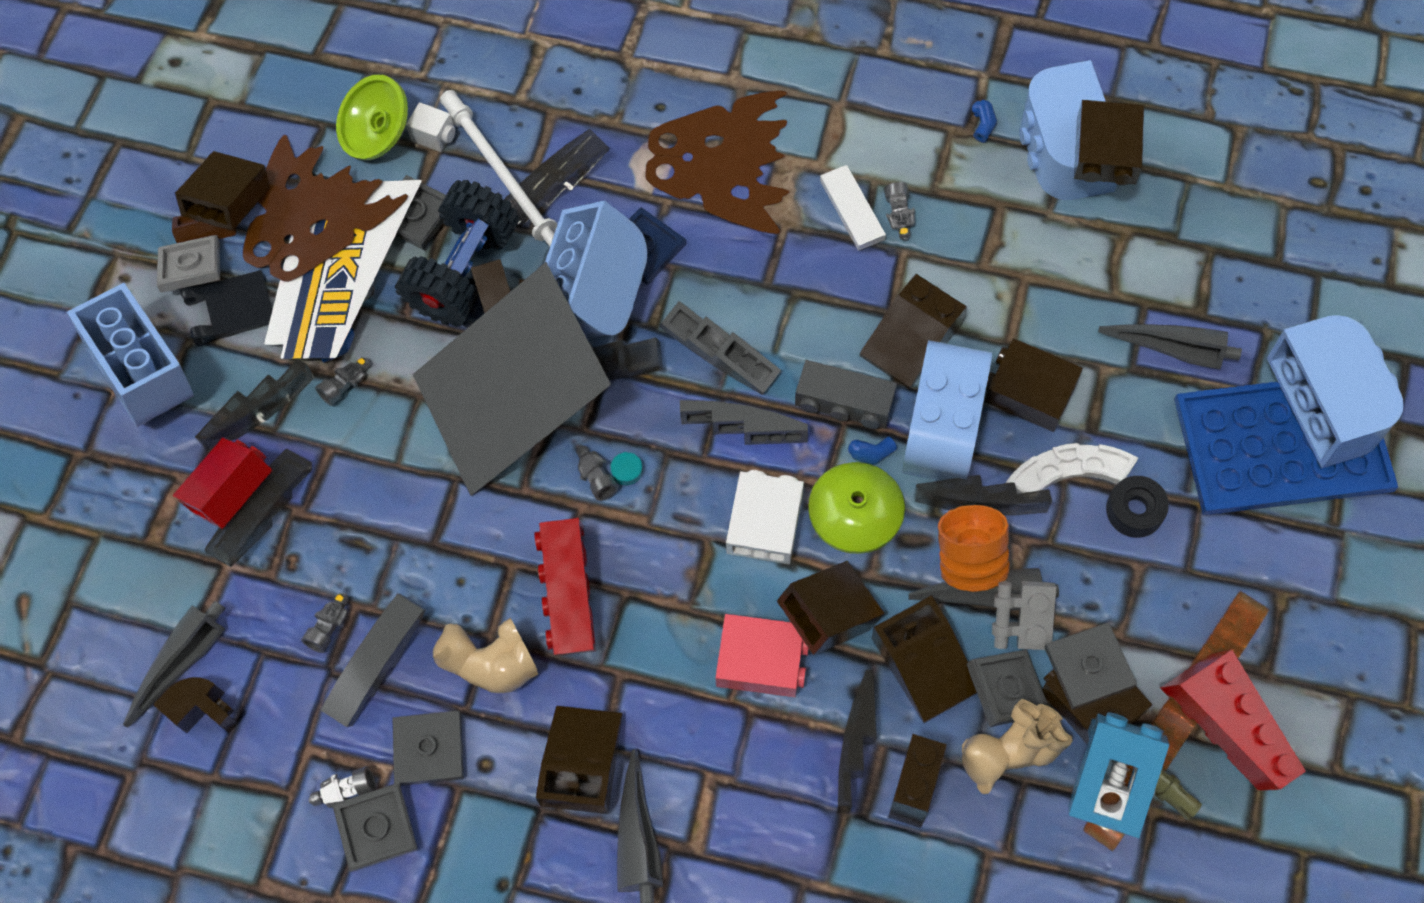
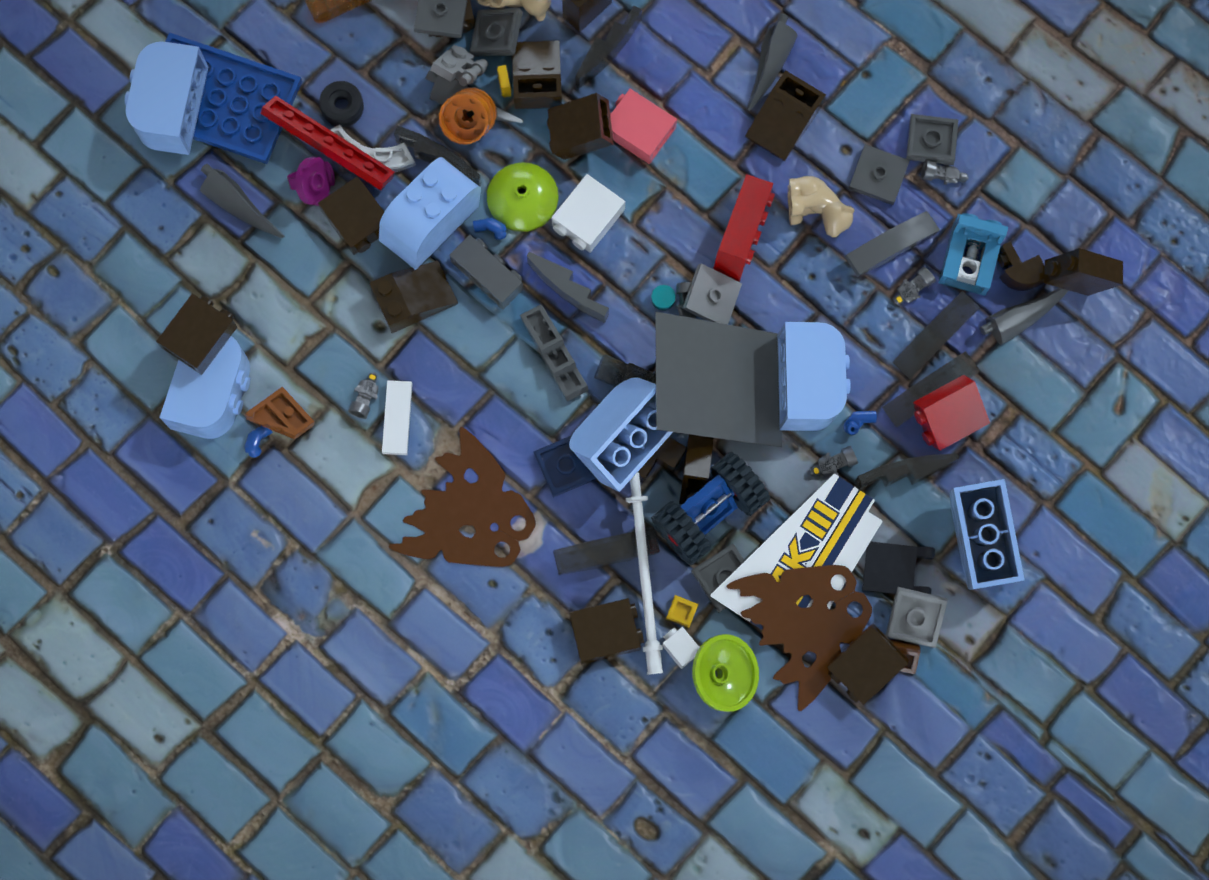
camera: 160 degrees left, 10 degrees up
none -> dark orange wing [245,386,315,440]
none -> red plate [261,96,395,191]
none -> magenta tile [287,157,335,206]
none -> yellow tile [497,65,511,98]
none -> dark brown brick [569,598,644,664]
none -> yellow tile [666,595,698,628]
none -> light grey plate [682,263,742,324]
none -> light blue brick [777,322,850,431]
none -> blue arm [844,411,877,435]
none -> clear smoke slope [892,291,980,379]
none -> dark azure brick [938,213,1008,296]
none -> dark brown brick [1044,248,1123,296]

